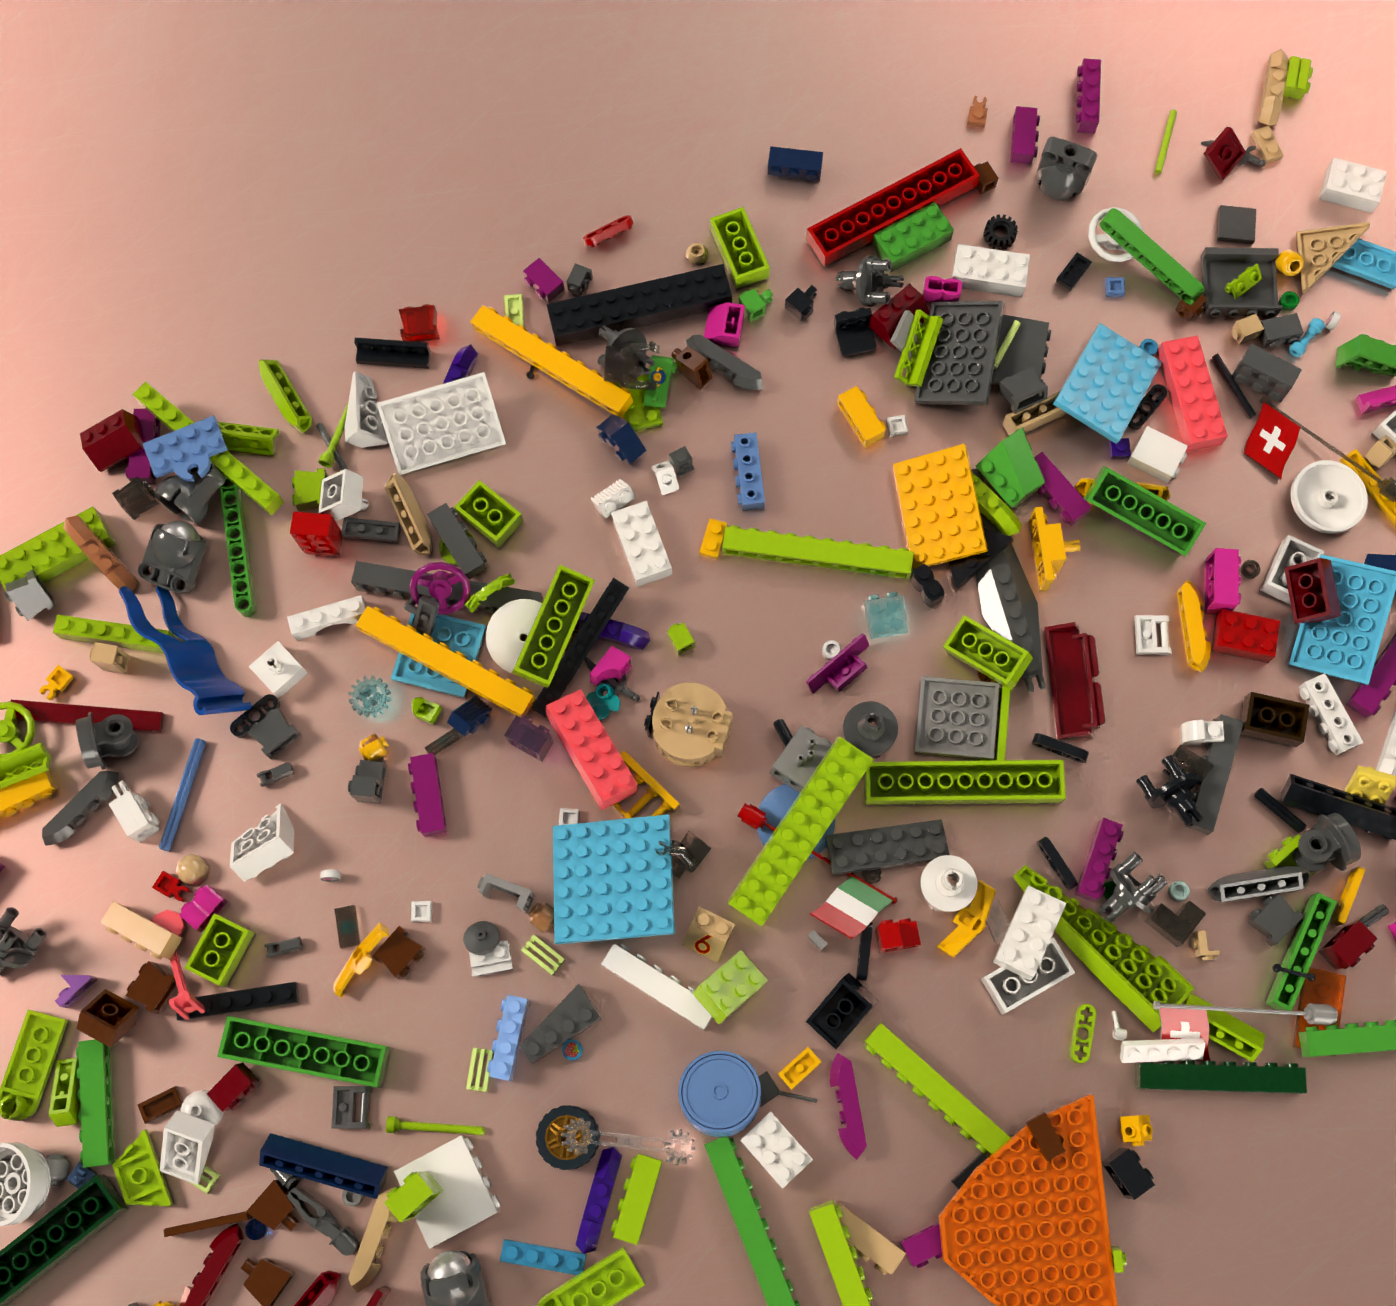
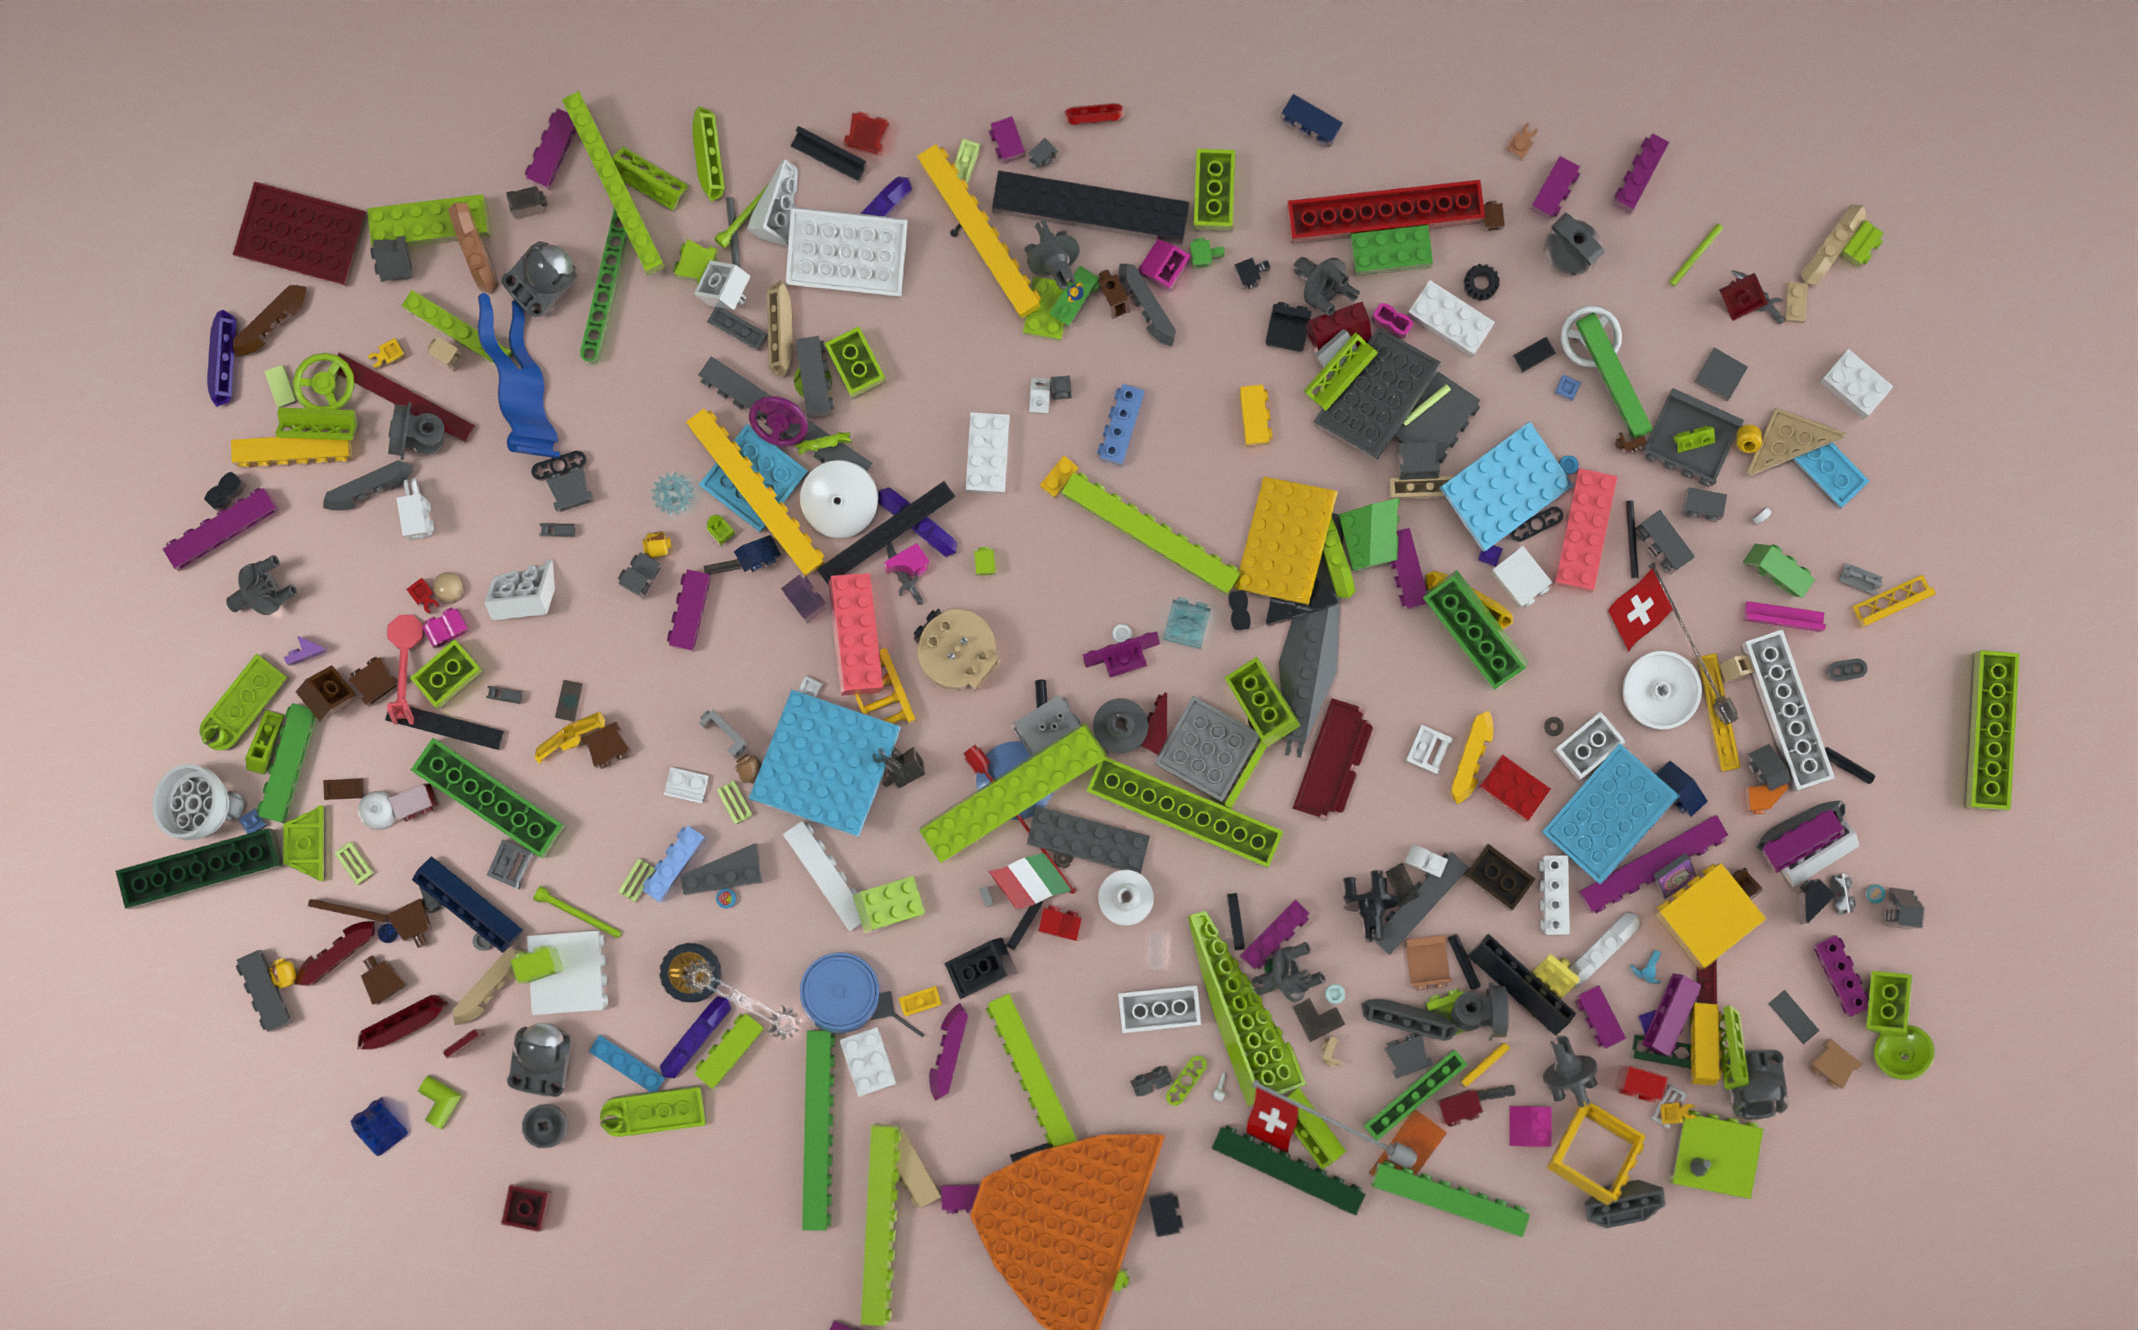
camera: 20 degrees right, 10 degrees up
dark red slope [80,409,144,472] -> none
tan brick [100,901,182,960] -> none
medium blue plate [143,415,228,482] -> none
dark grey piece [154,463,226,525] -> none
medium blue axle [159,738,206,851] -> none
white slope [160,1110,215,1185] -> none
white brick [249,641,308,699] -> none
white arch [287,595,367,640] -> none
dark grey arm [287,1187,360,1256] -> none
red brick [290,511,343,556] -> none
white tile [320,869,341,882] -> none
dark grey plate [404,595,440,636] -> none
white tile [411,901,432,922] -> none
dark grey piece [463,921,500,955] -> none
lime brick [512,565,595,688] -> none
teal plate [586,683,620,721] -> none
white brick [591,479,636,519] -> none
dark blue brick [596,414,647,464] -> none
clear smoke torso [604,341,660,390] -> none
tan slope [682,907,735,963] -> none
tan plate [686,243,708,265] -> none
white tile [886,415,908,437] -> none
yellow plate [937,879,996,958] -> none
white brick [993,885,1066,981] -> none
reddish brown tile [1026,1112,1065,1161] -> none
yellow brick [1028,507,1080,591] -> none
black beam [1032,733,1089,763] -> none
white plate [1120,1038,1205,1063] -> none
yellow brick [1120,1115,1153,1146] -> none
dark pink brick [1205,548,1241,615] -> none
tan brick [1231,314,1264,345] -> none
black hinge [1272,964,1316,981] -> none
green tile [1279,291,1299,311] -> none
dark red slope [1284,558,1342,624] -> none
medium azure piece [1289,318,1325,357] -> none
none -> dark grey hinge [1130,1065,1173,1097]
none -> dark red slope [1139,692,1167,756]
none -> nougat panel [1405,935,1452,991]

